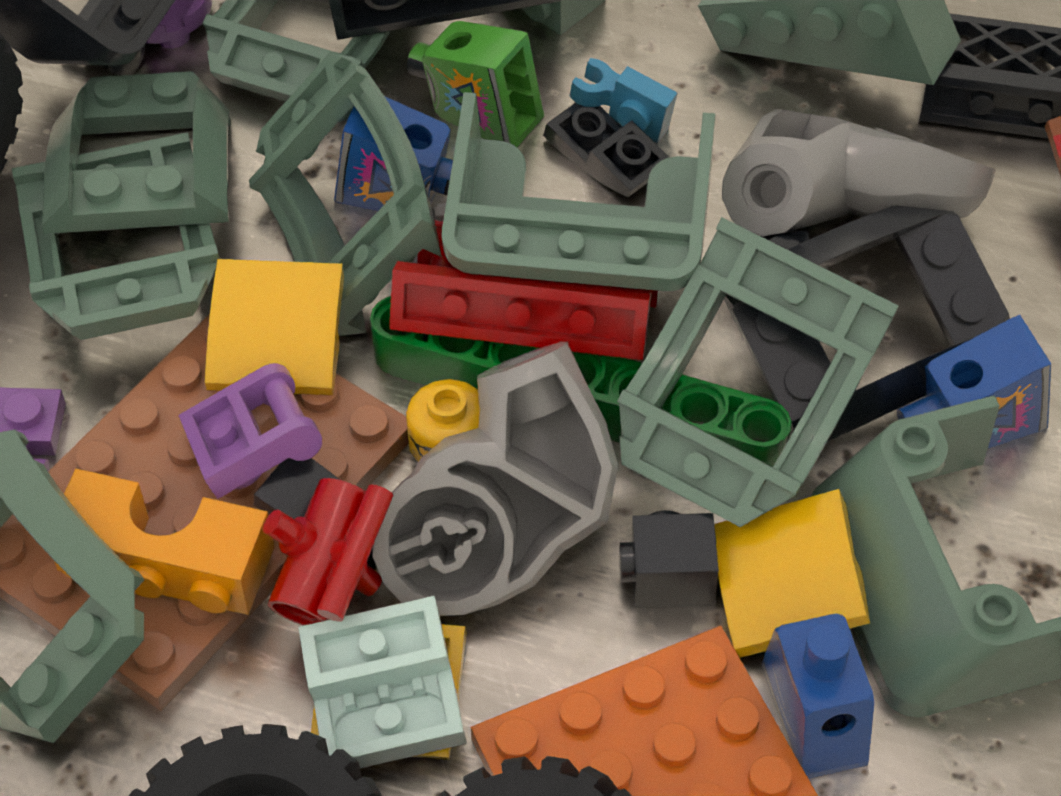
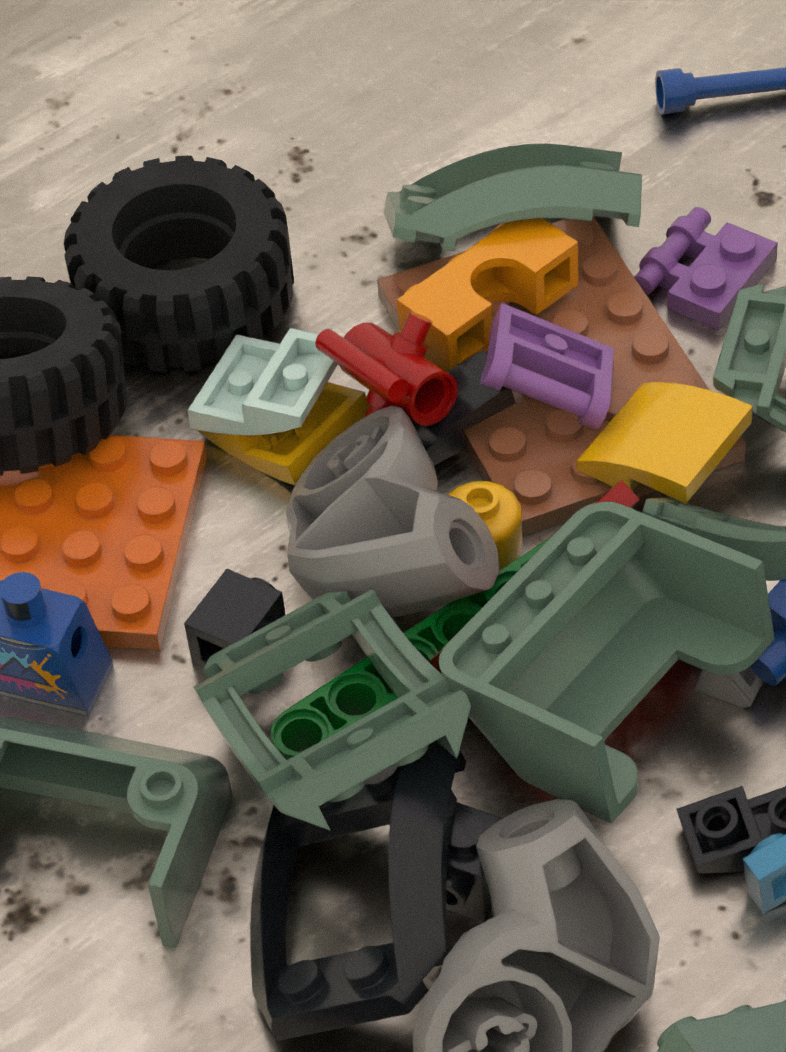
camera: 125 degrees right, 5 degrees down
yellow slope [714,489,870,658] -> none
blue torso [897,315,1051,449] -> none

